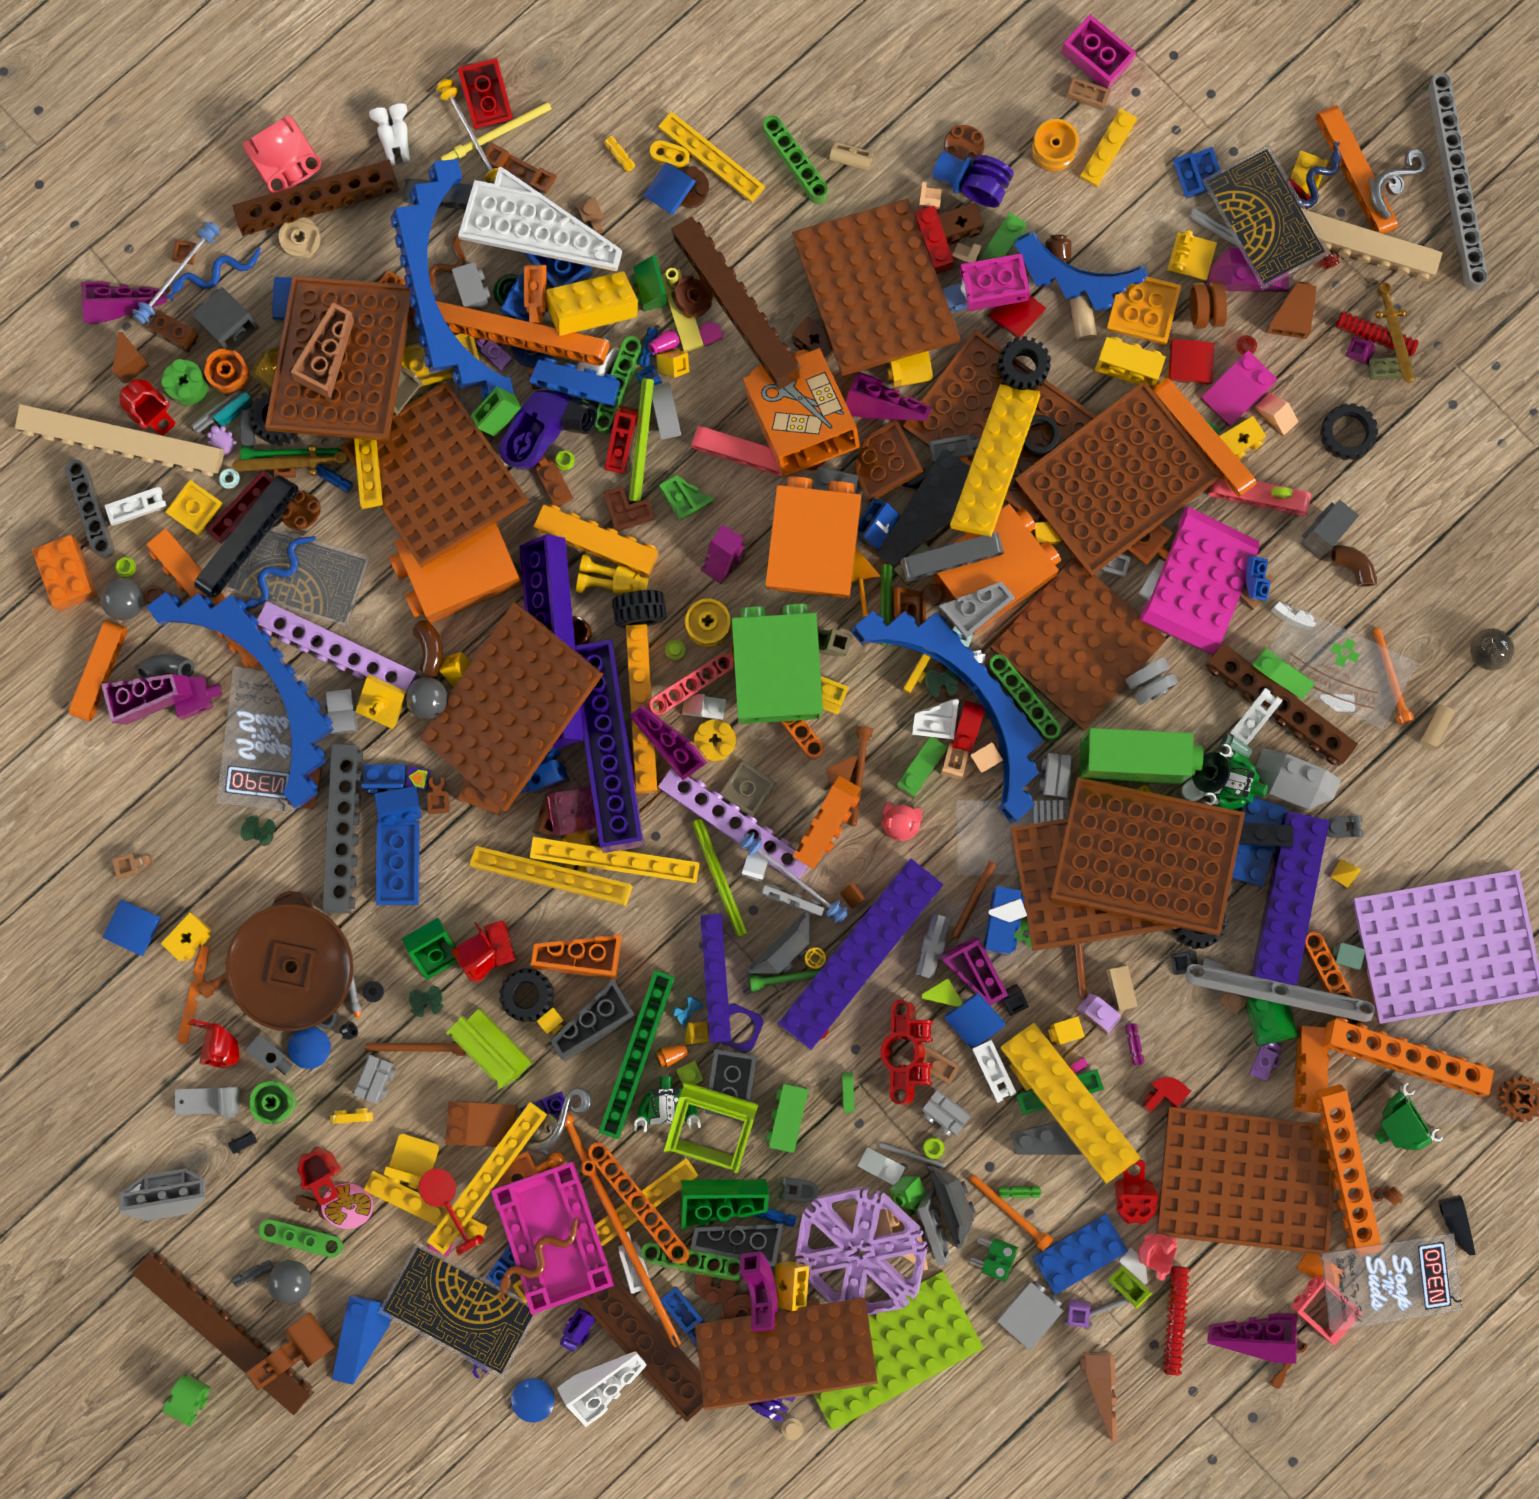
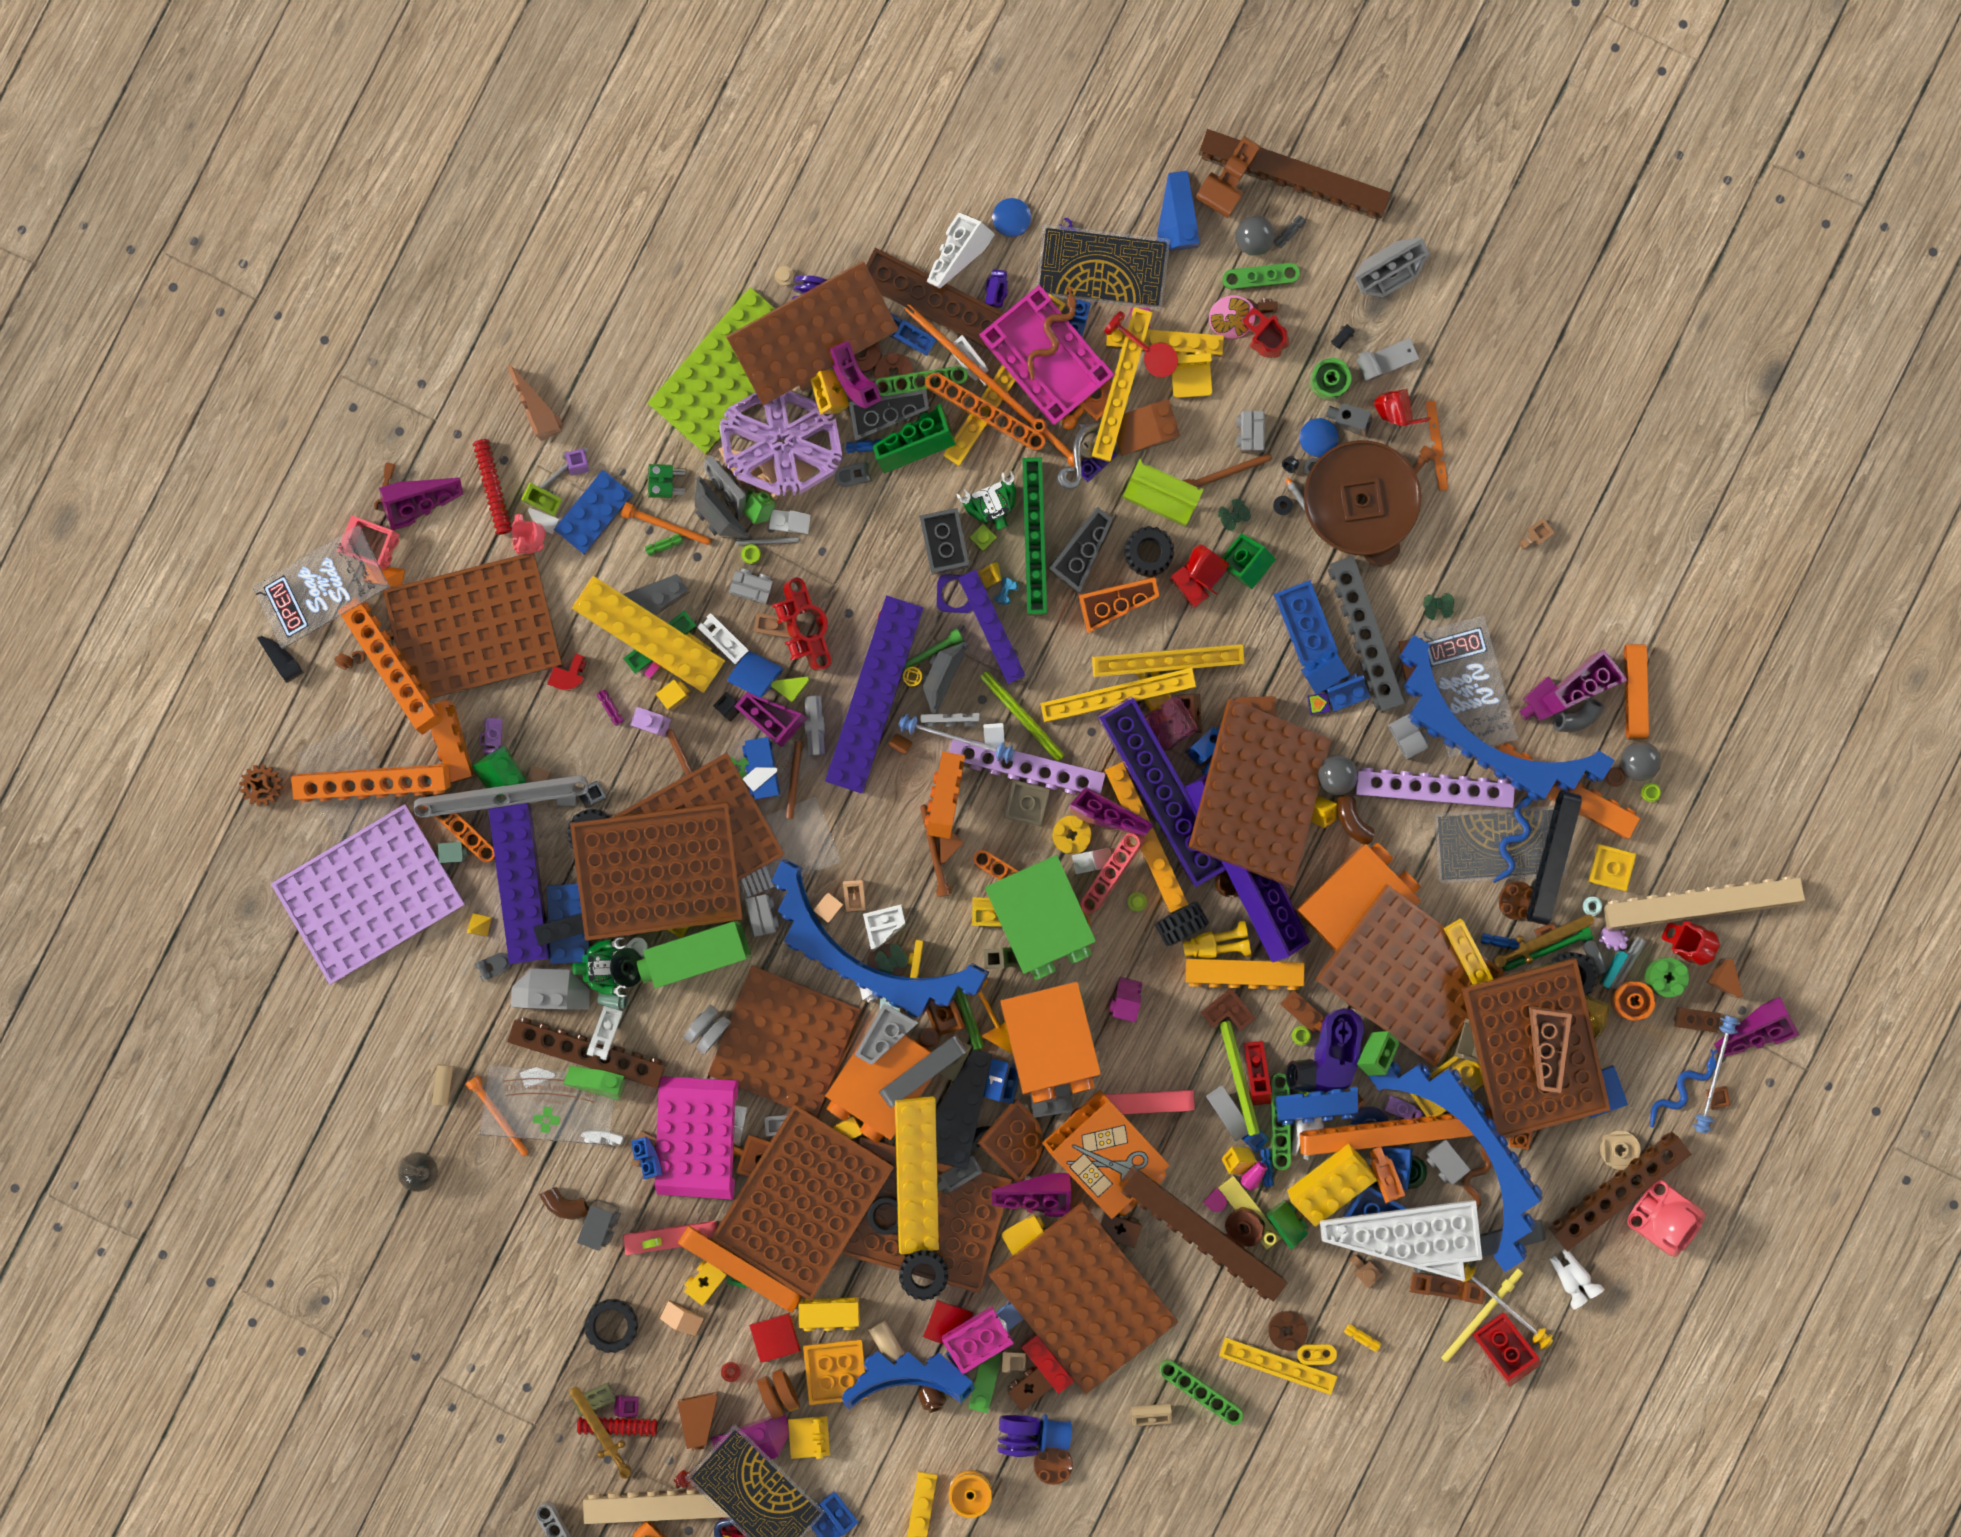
camera: 165 degrees right, 5 degrees up
orange brick [32,535,98,611] -> none
dark grey beam [65,459,114,558] -> none
blue slope [102,900,161,956] -> none
white plate [104,487,167,526] -> none
yellow brick [161,912,213,962] -> none
bright green brick [163,1374,211,1427] -> none
dark grey slope [192,287,259,351] -> none
dark red slope [206,470,273,544] -> none
yellow plate [330,1108,373,1124] -> none
yellow tile [355,675,407,729] -> none
dark orange plate [427,777,450,814] -> none
yellow plate [537,1008,565,1035] -> none
blue slope [643,162,696,215] -> none
orange cone [655,1043,688,1068] -> none
bright green wing [658,475,714,521] -> none
lime piece [664,1082,759,1173] -> none
yellow wheel [685,598,731,648] -> none
bright green brick [766,1084,808,1153] -> none
bright green beam [842,1072,854,1113] -> none
coral helmet [881,801,922,842] -> none
bright green slope [896,737,948,799] -> none
light nougat panel [919,182,942,214] -> none
red brick [952,700,985,753] -> none
bright green beam [988,655,1061,741] -> none
light grey brick [995,1281,1063,1350] -> none
tan panel [1106,965,1138,1011] -> none
red piece [1114,1160,1158,1224] -> none
light grey axle [1189,208,1242,247] -> none
dark pink slope [1201,350,1278,427] -> none
green torso [1375,1083,1443,1151] -> none

